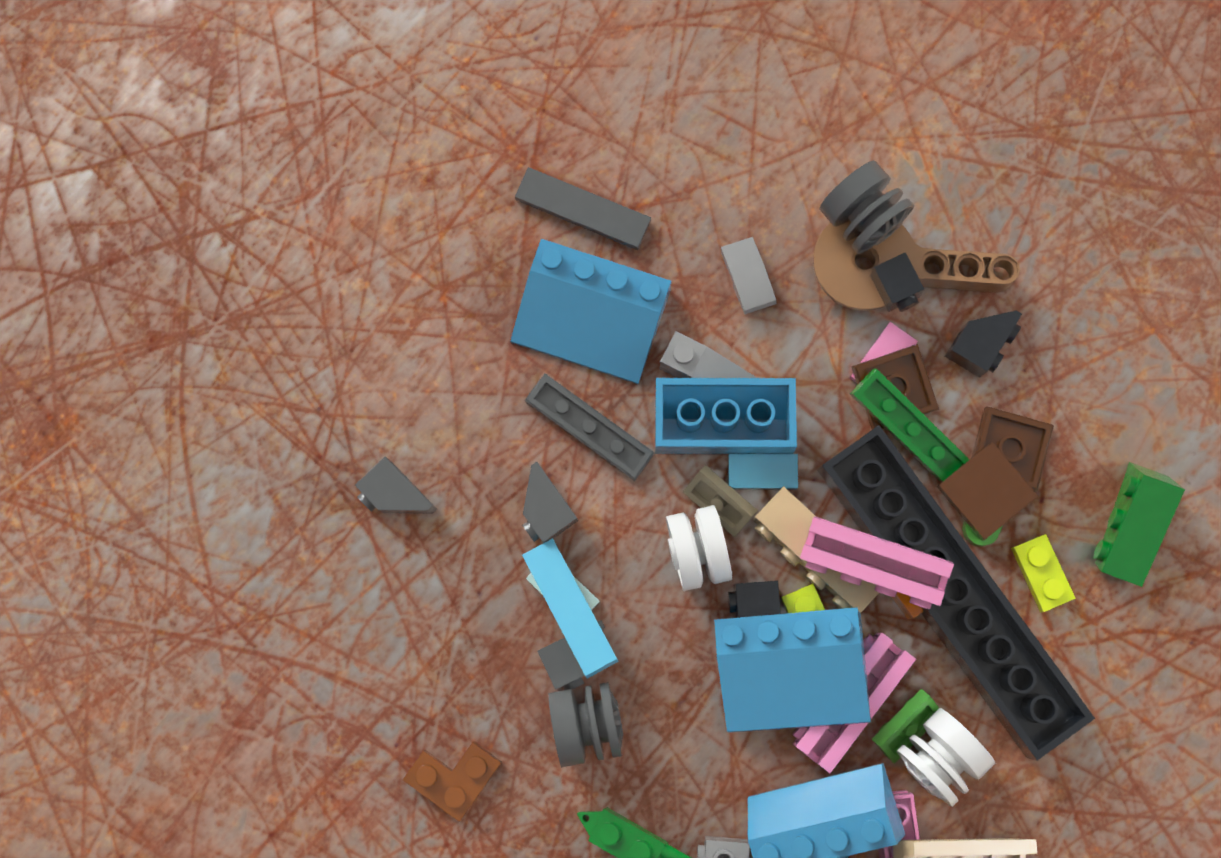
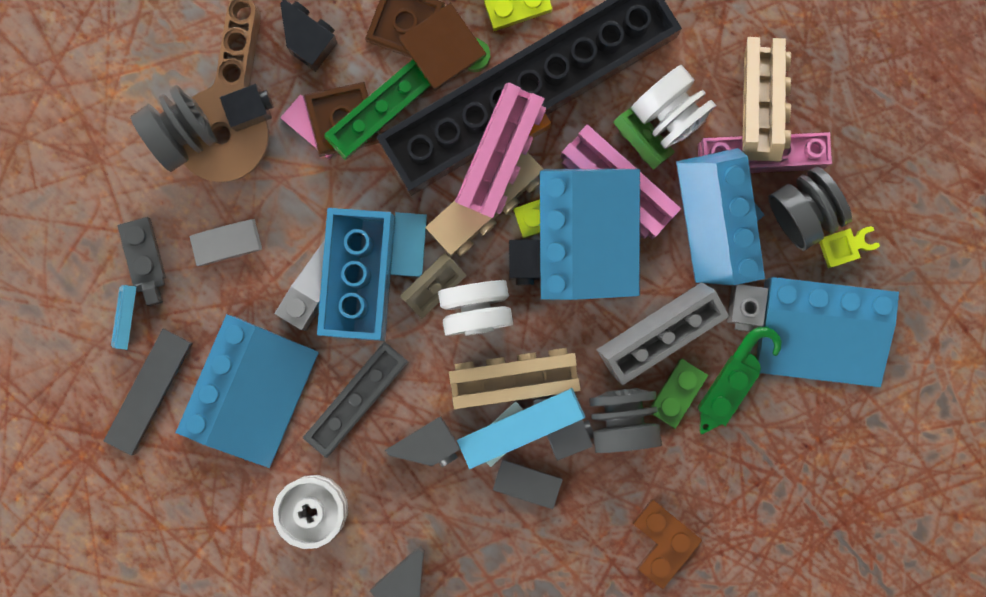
camera: 95 degrees left, 5 degrees up
none -> medium azure tile [111,285,137,350]
none -> dark grey hinge [117,217,166,306]
none -> white wheel [273,475,348,549]
none -> tan brick [449,348,581,409]
none -> dark grey tile [493,459,563,509]
none -> light grey brick [596,282,730,385]
none -> bright green plate [650,358,708,429]

